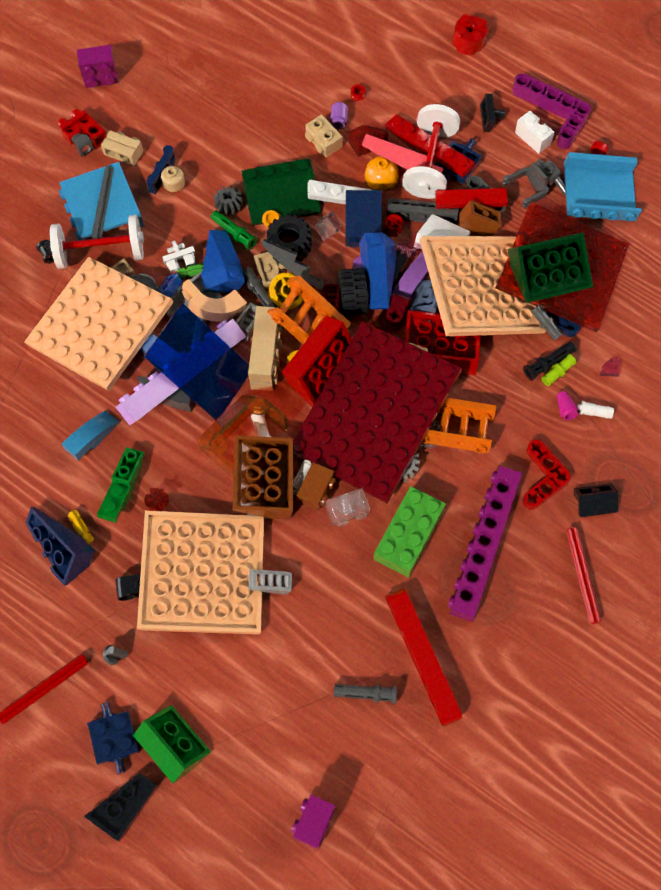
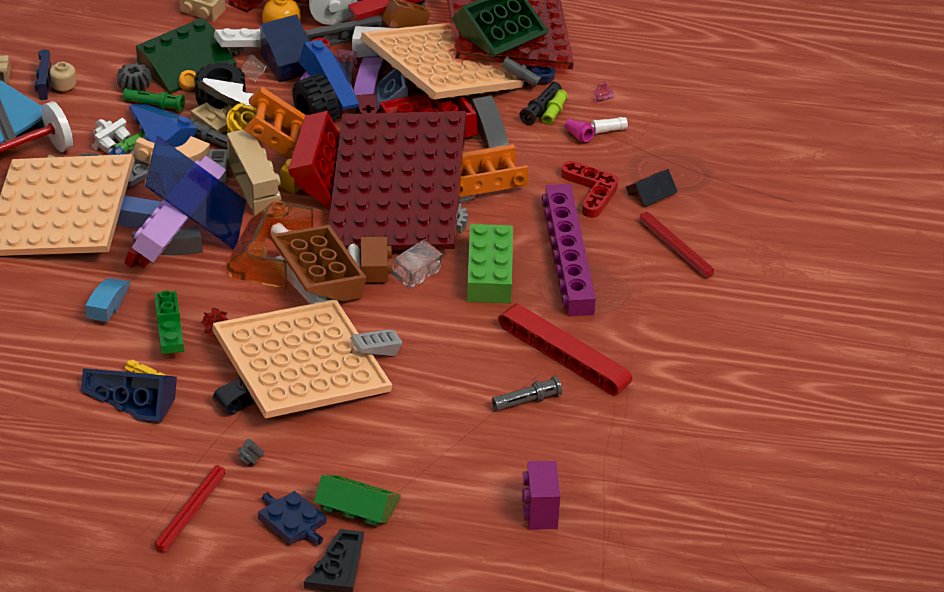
camera: 30 degrees left, 25 degrees down
none -> dark grey slope [472,95,509,148]

